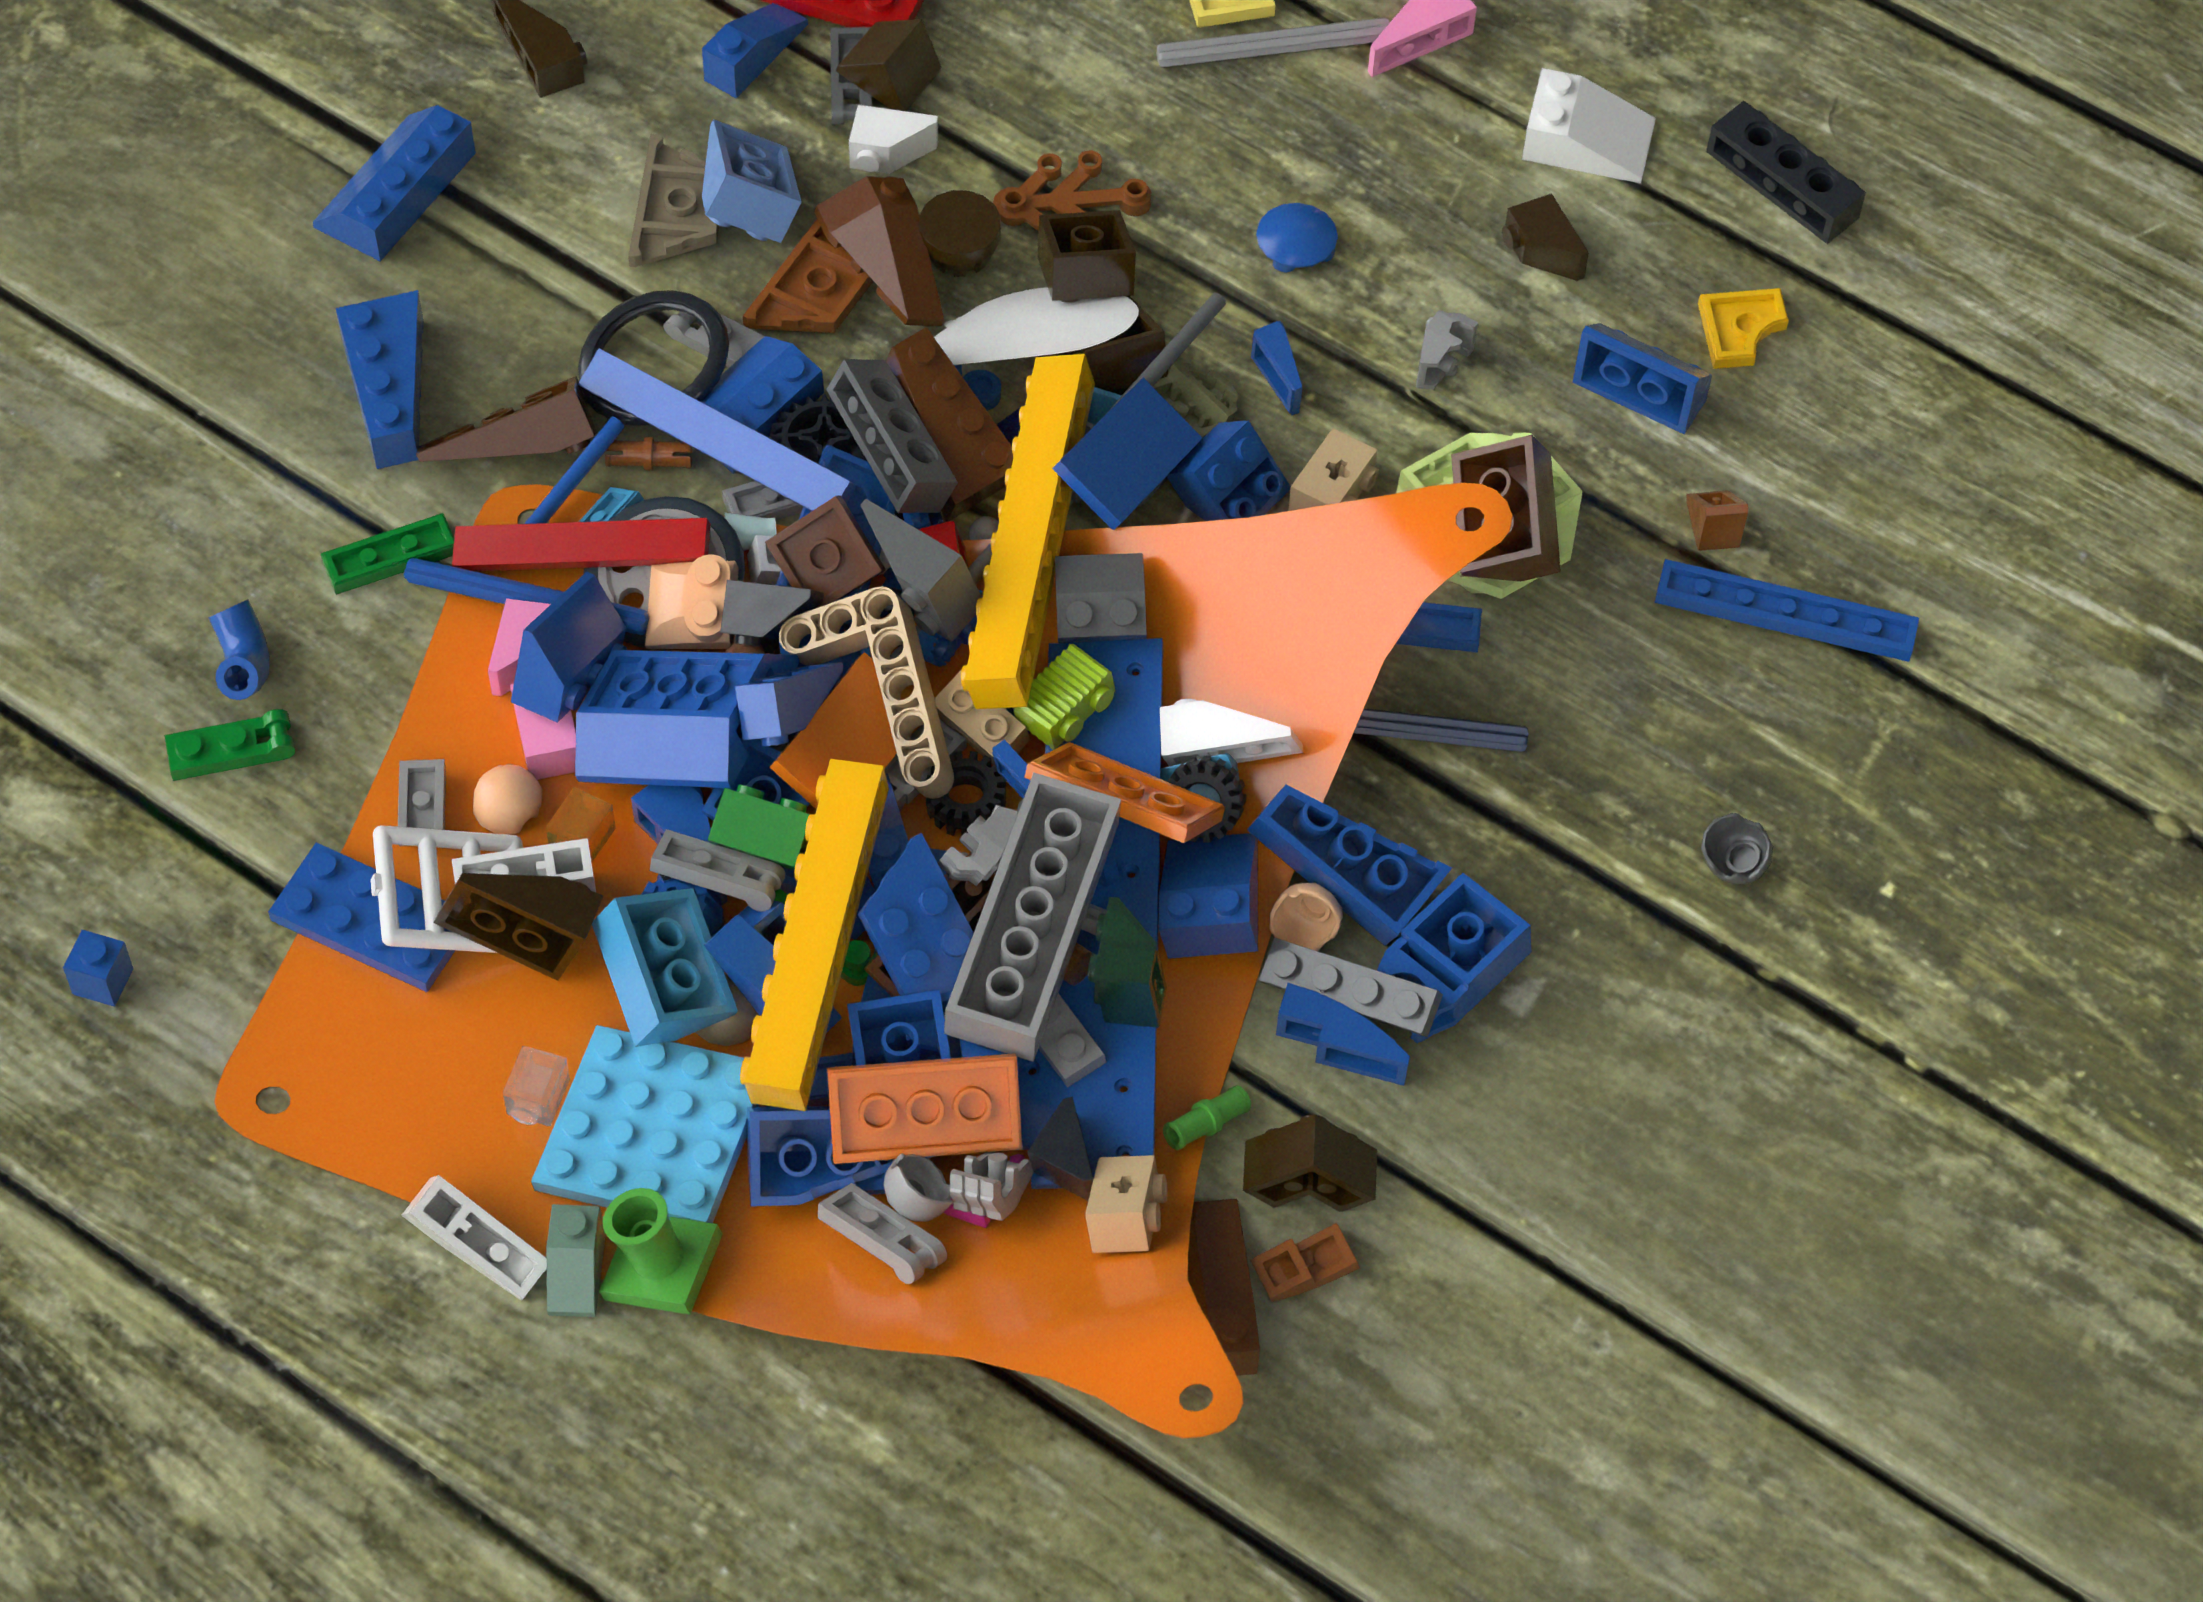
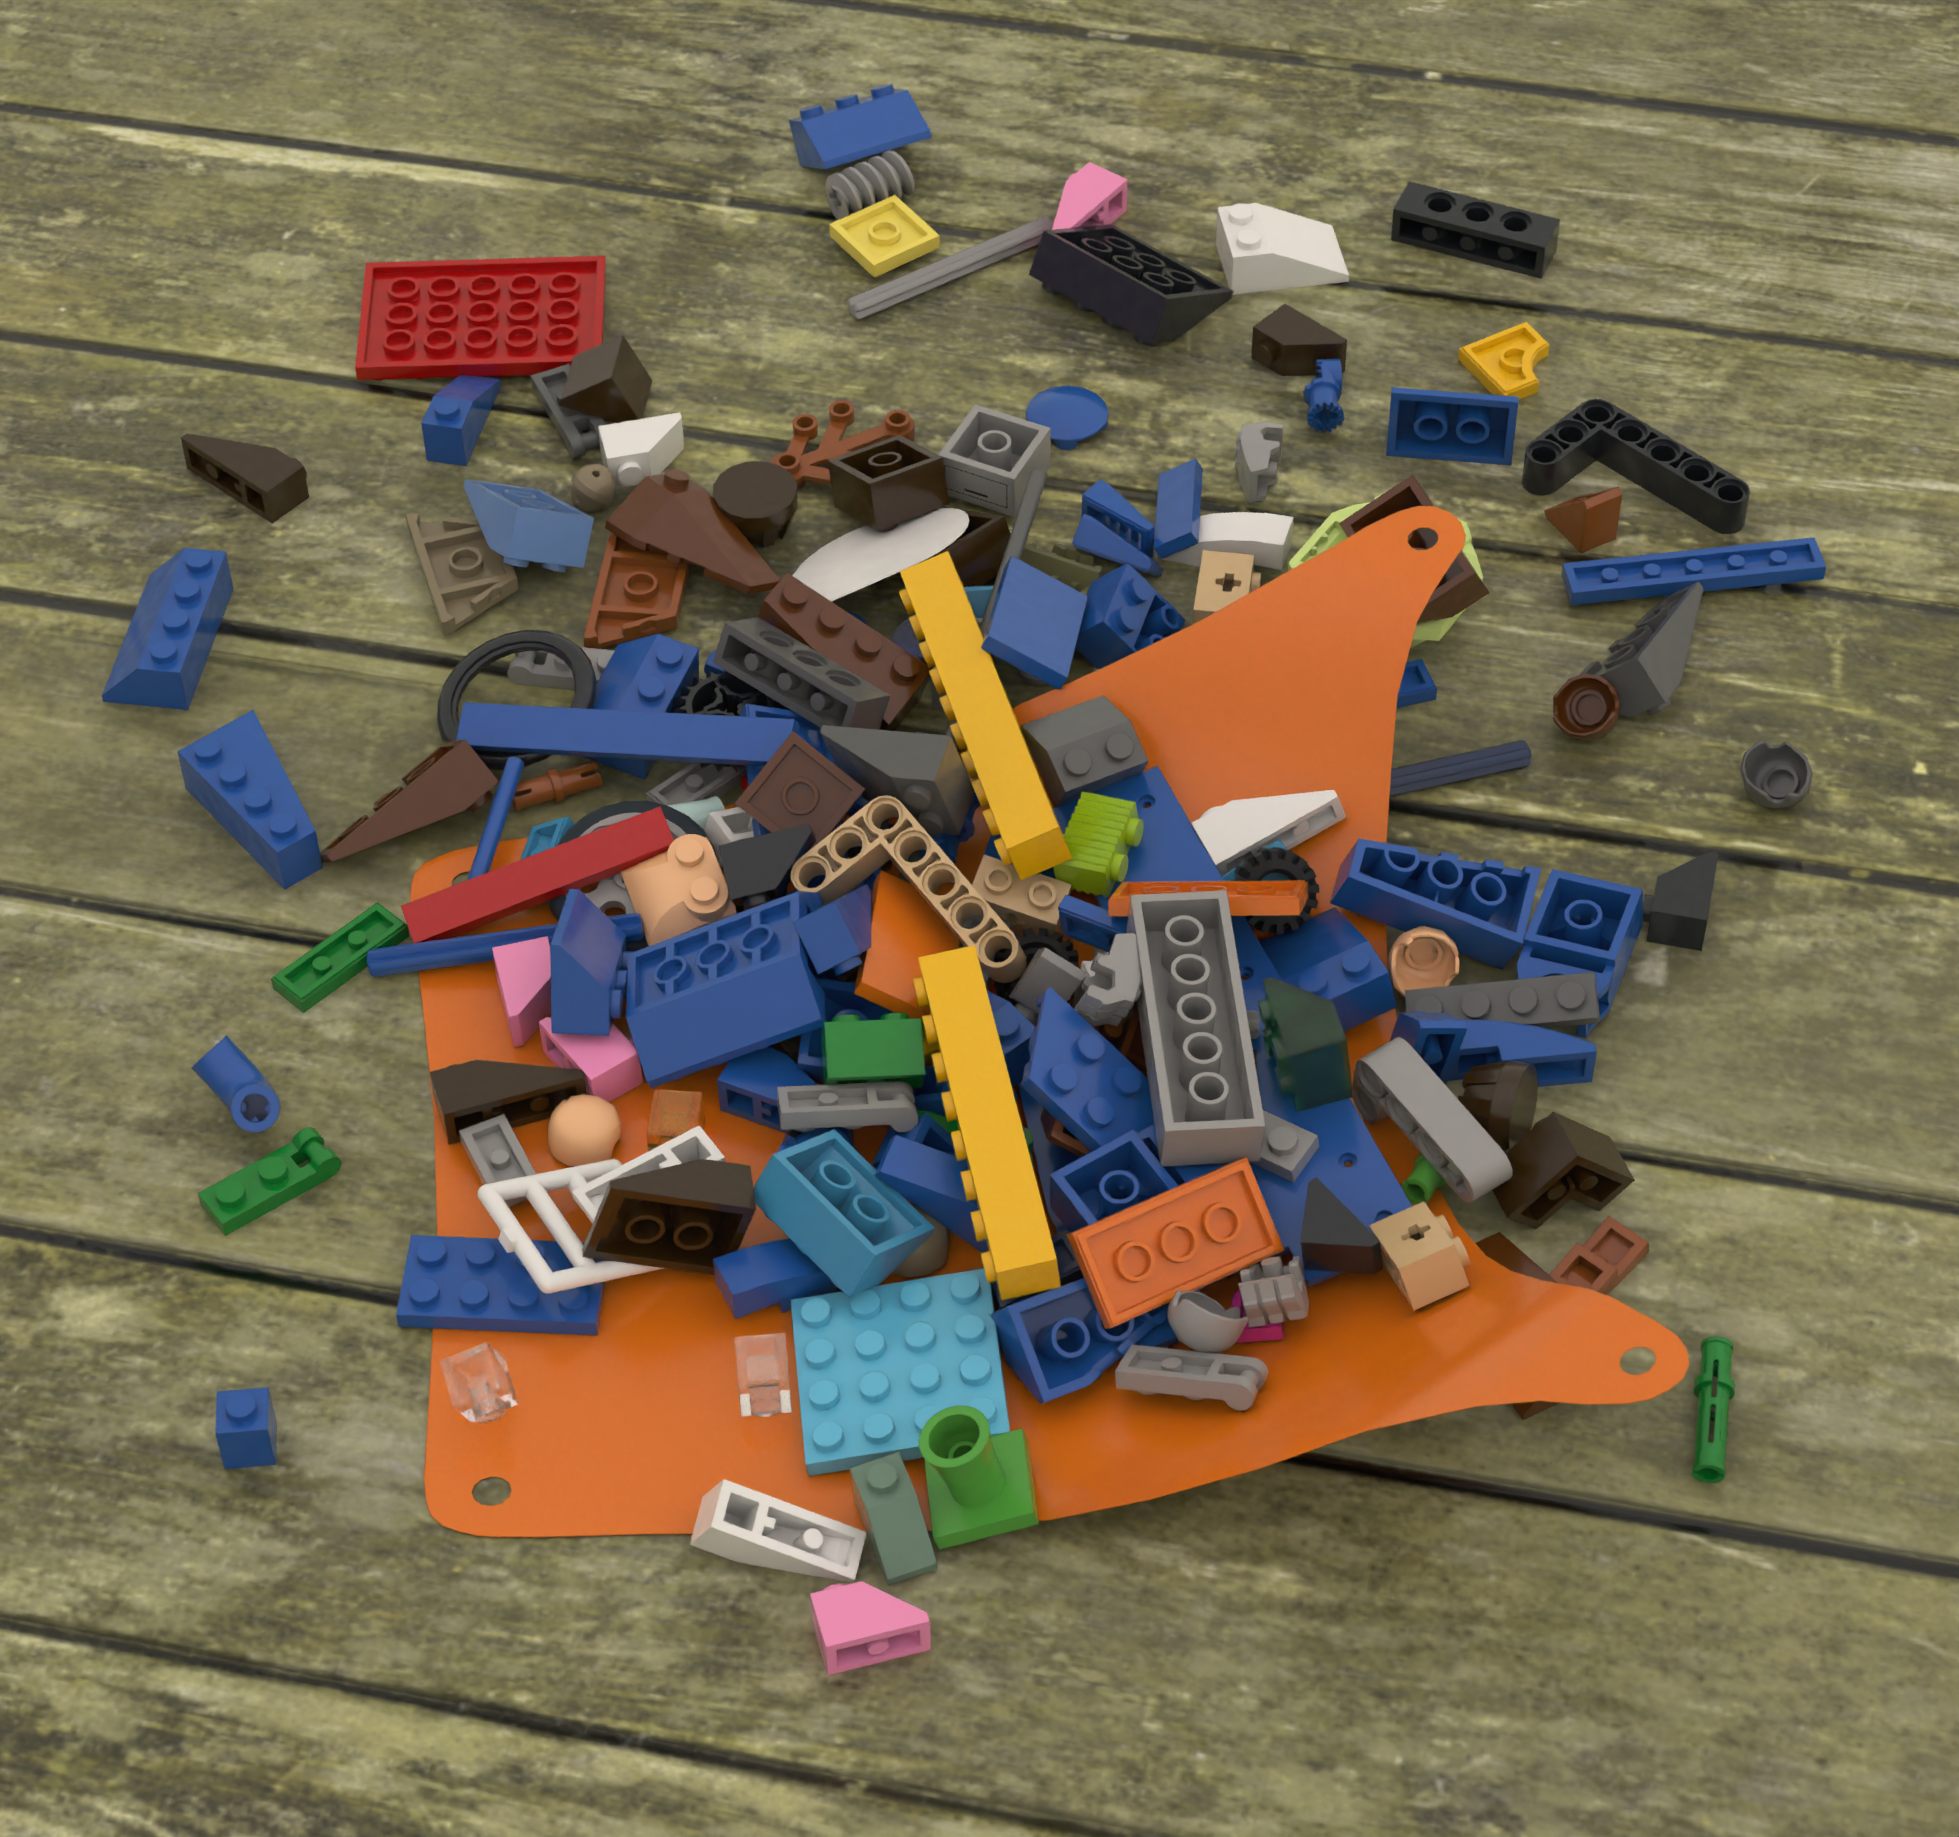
camera: 20 degrees left, 10 degrees down
none -> dark brown slope [430,1060,587,1145]
none -> clear brick [440,1342,519,1423]
none -> dark tan piece [571,464,615,513]
none -> blue slope [713,1238,841,1319]
none -> bright pink slope [810,1581,931,1675]
none -> light grey brick [938,404,1051,517]
none -> light grey slope [1009,948,1087,1025]
none -> black slope [1029,224,1234,346]
none -> blue slope [1072,514,1163,578]
none -> blue tile [1154,458,1203,559]
none -> white slope [1157,512,1294,570]
none -> blue connector [1303,358,1344,433]
none -> light grey beam [1352,1037,1513,1203]
none -> blue slope [1390,1011,1467,1085]
none -> dark brown piece [1458,1060,1538,1152]
none -> black beam [1522,399,1750,534]
none -> reddish brown hair [1553,674,1620,742]
none -> dark grey wedge [1580,582,1703,718]
none -> black slope [1643,851,1719,951]
none -> green pin [1692,1336,1735,1483]

